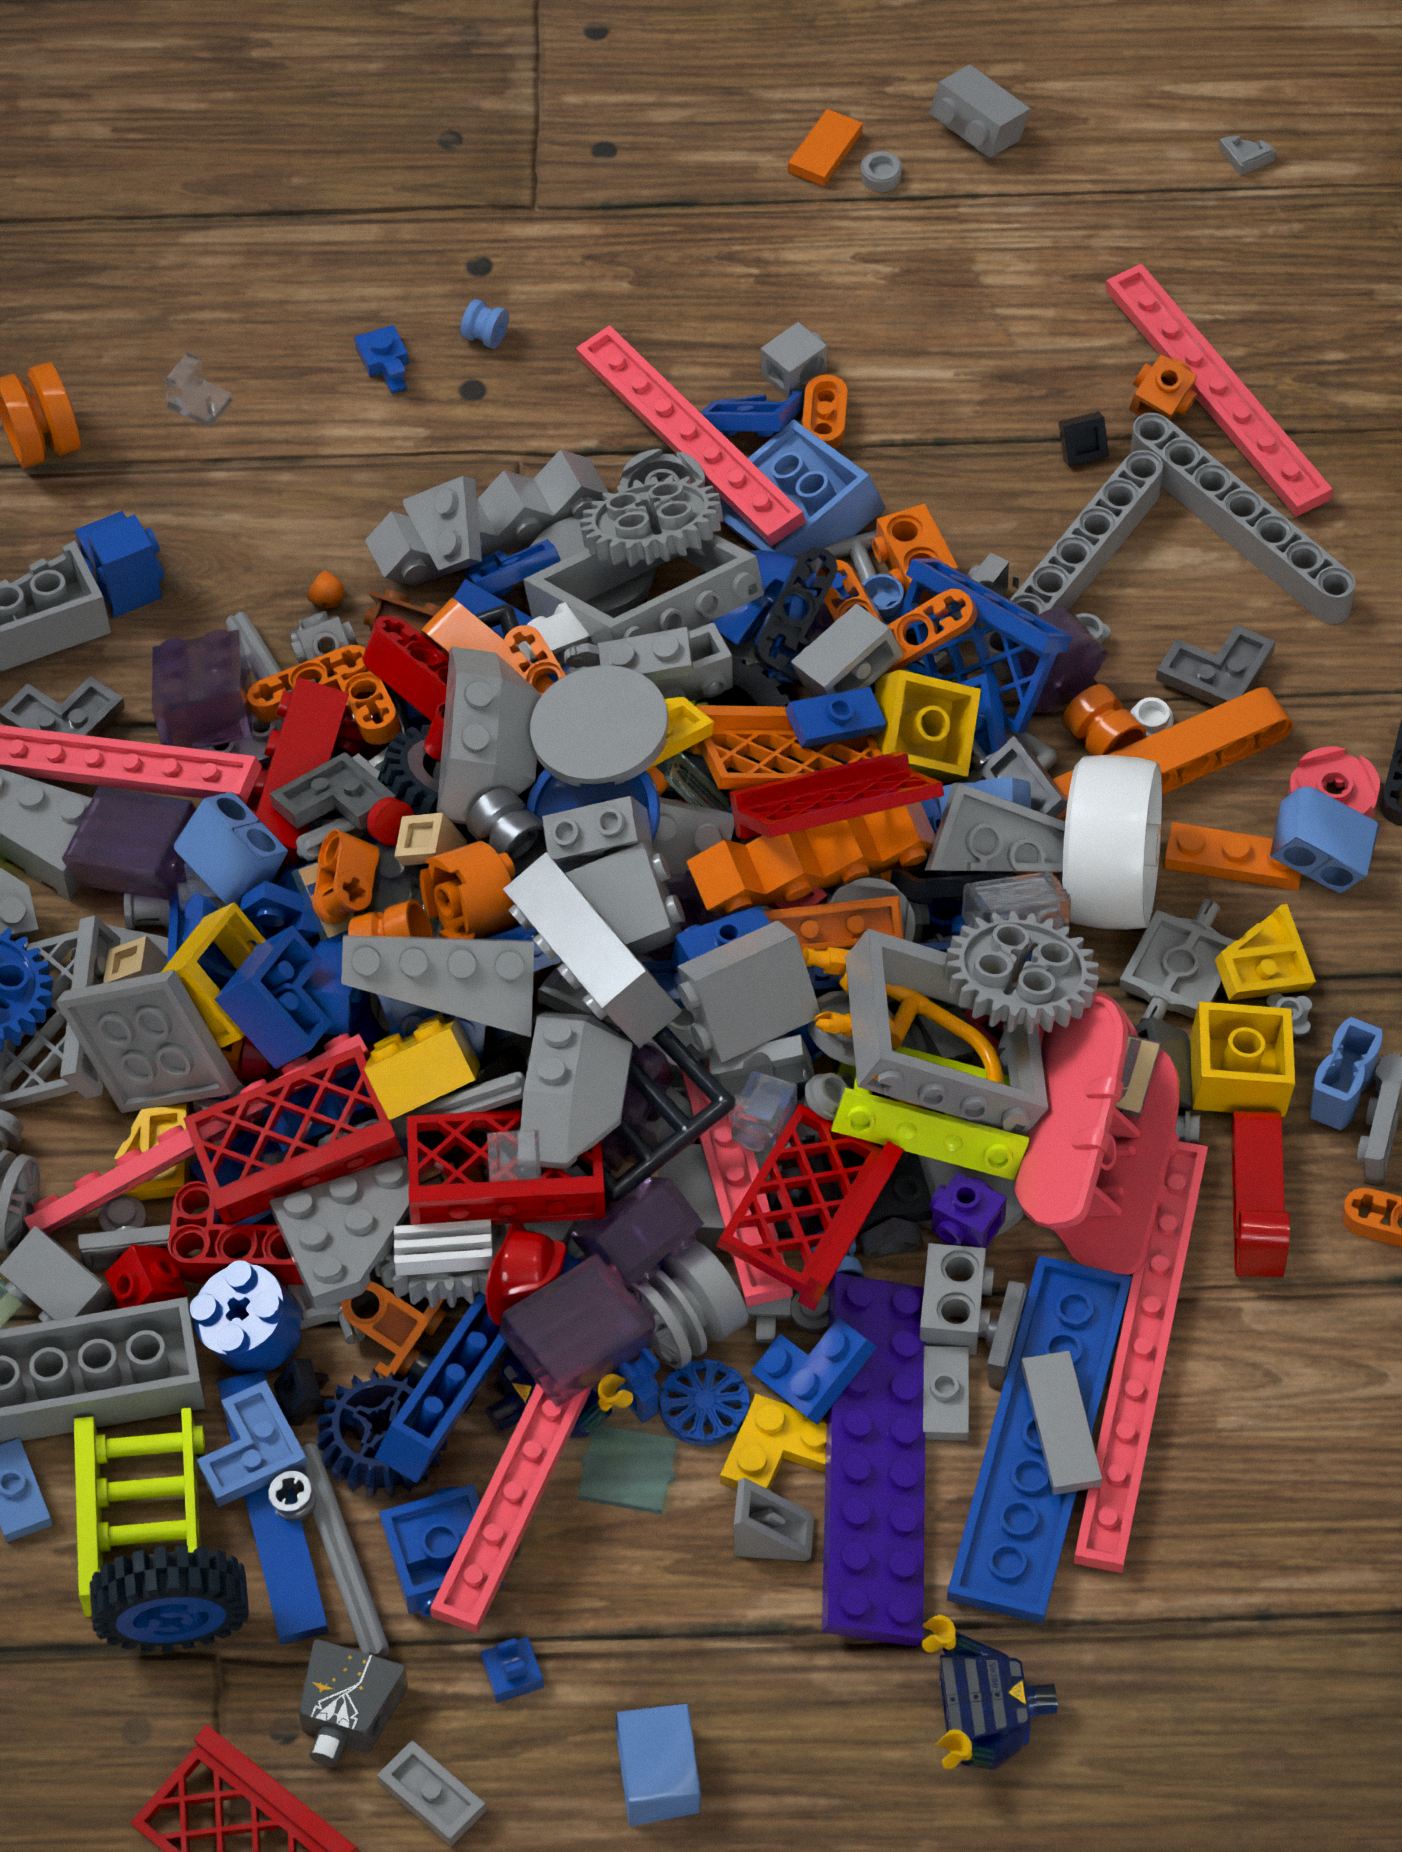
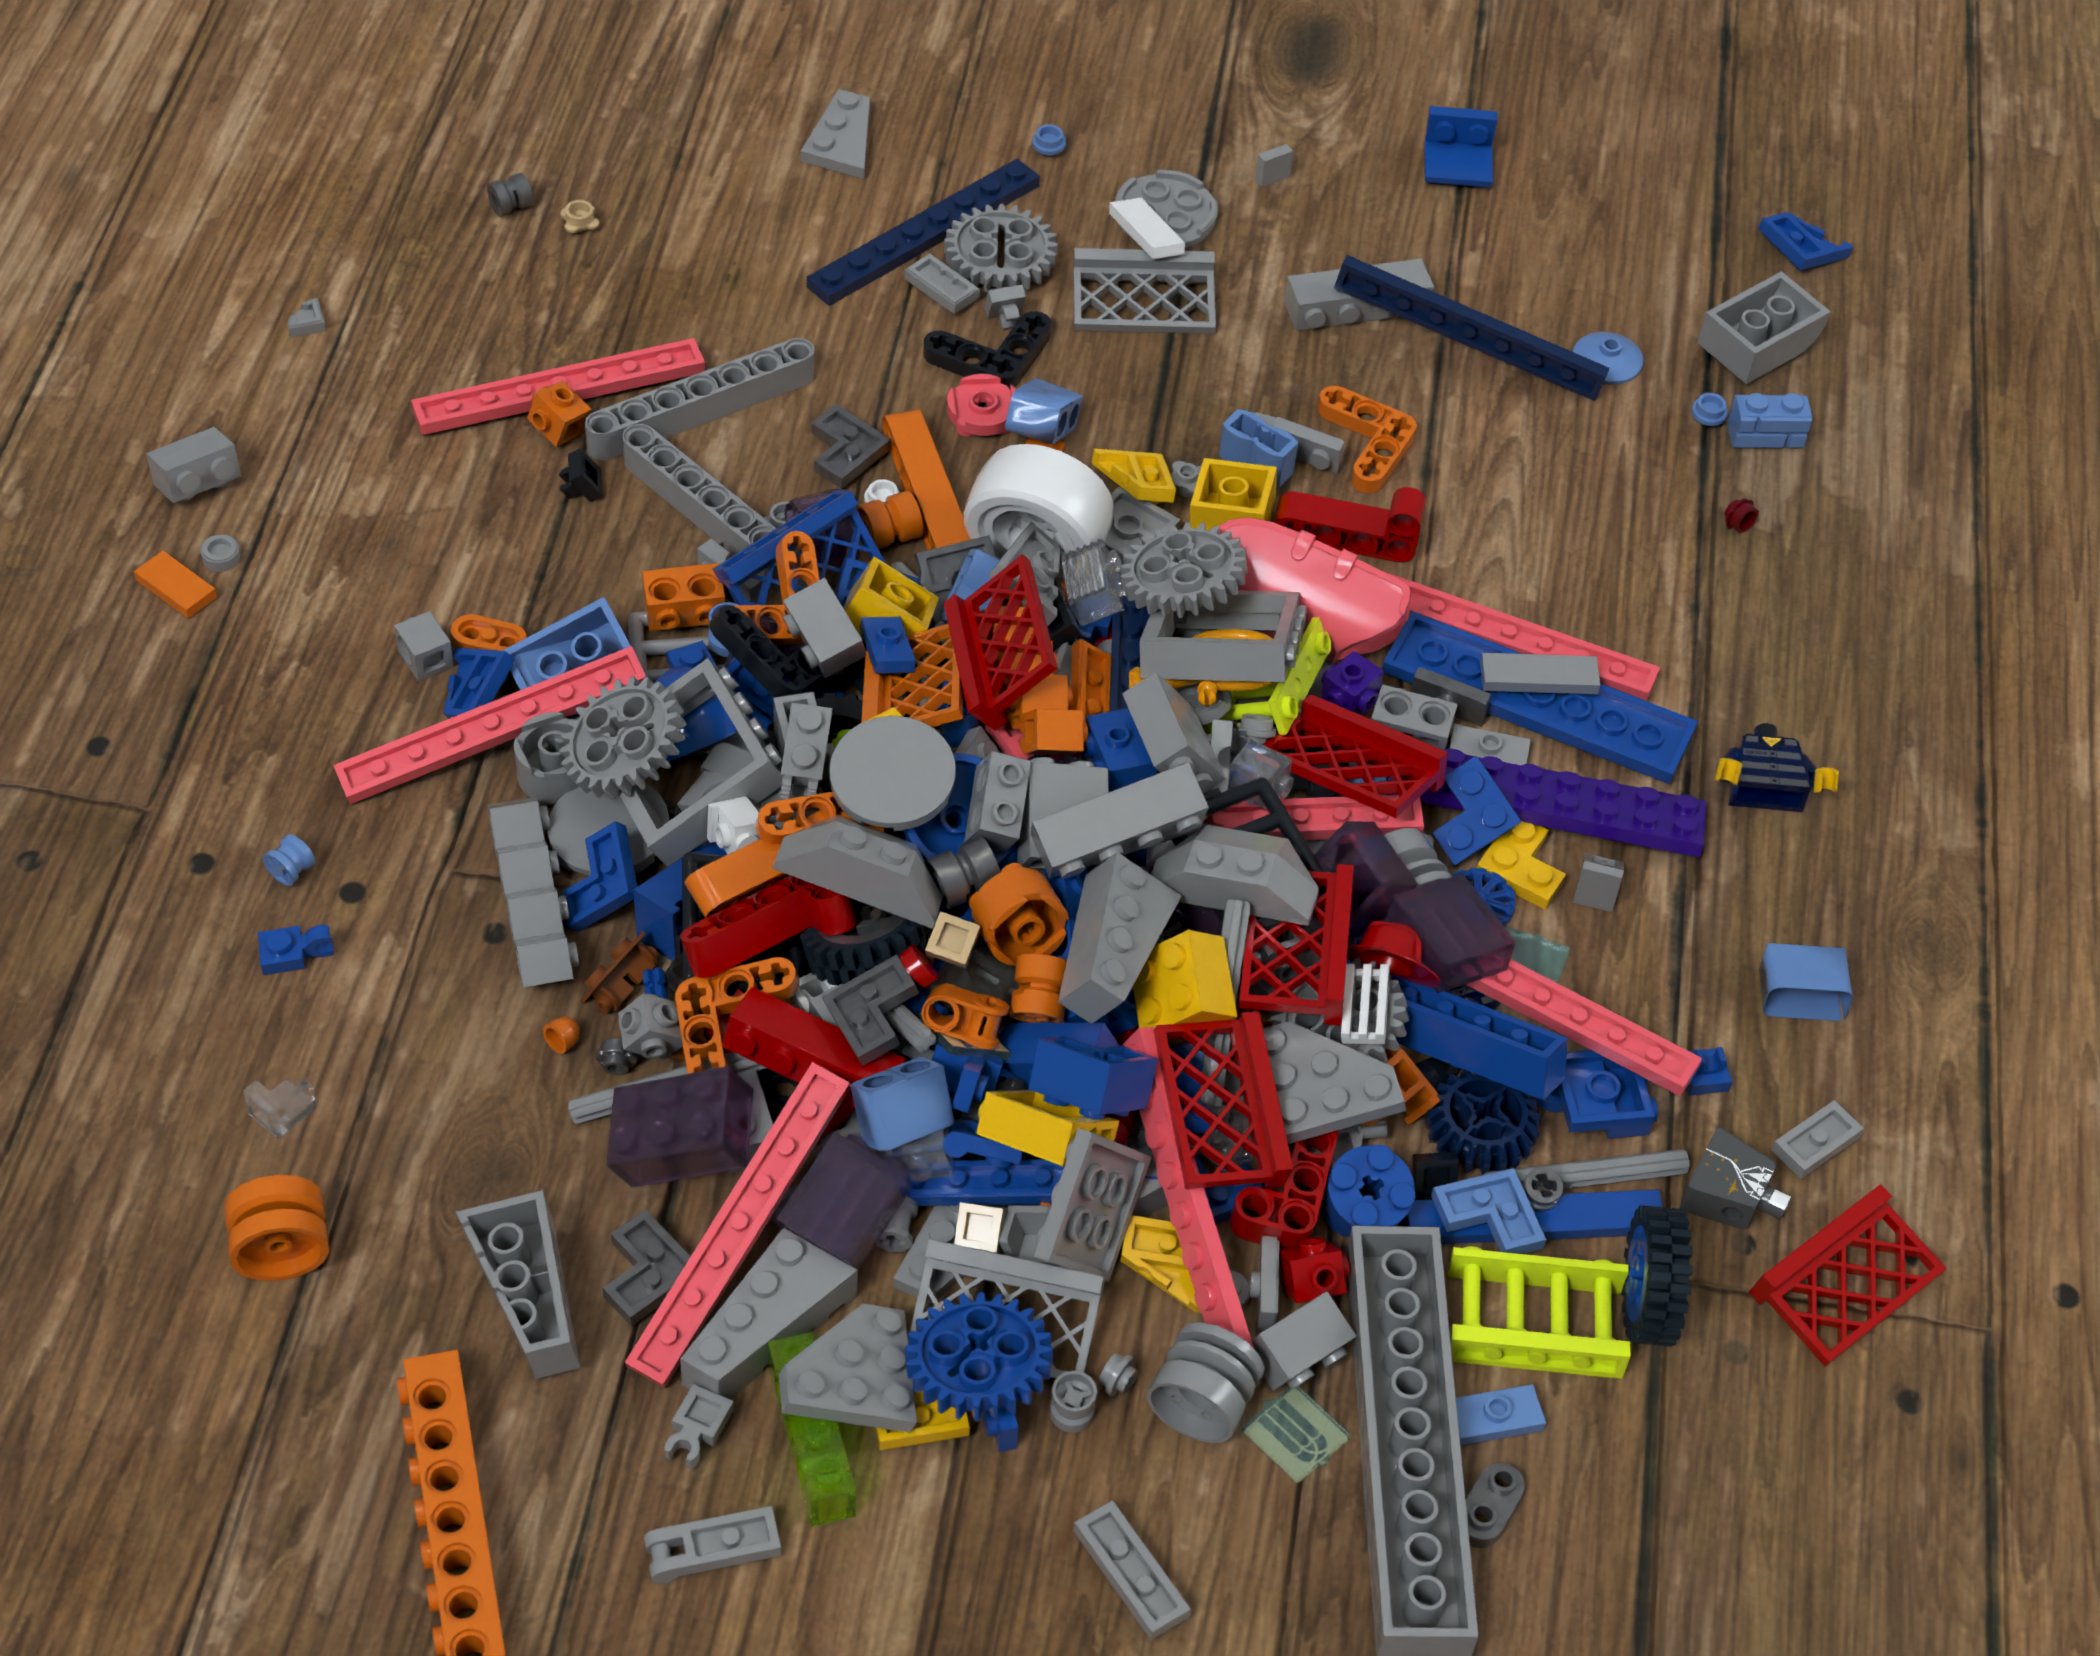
camera: 85 degrees left, 5 degrees down
blue brick [75,511,164,618] -> none
light grey wing [403,476,482,574] -> none
clear tile [487,1130,541,1182] -> none

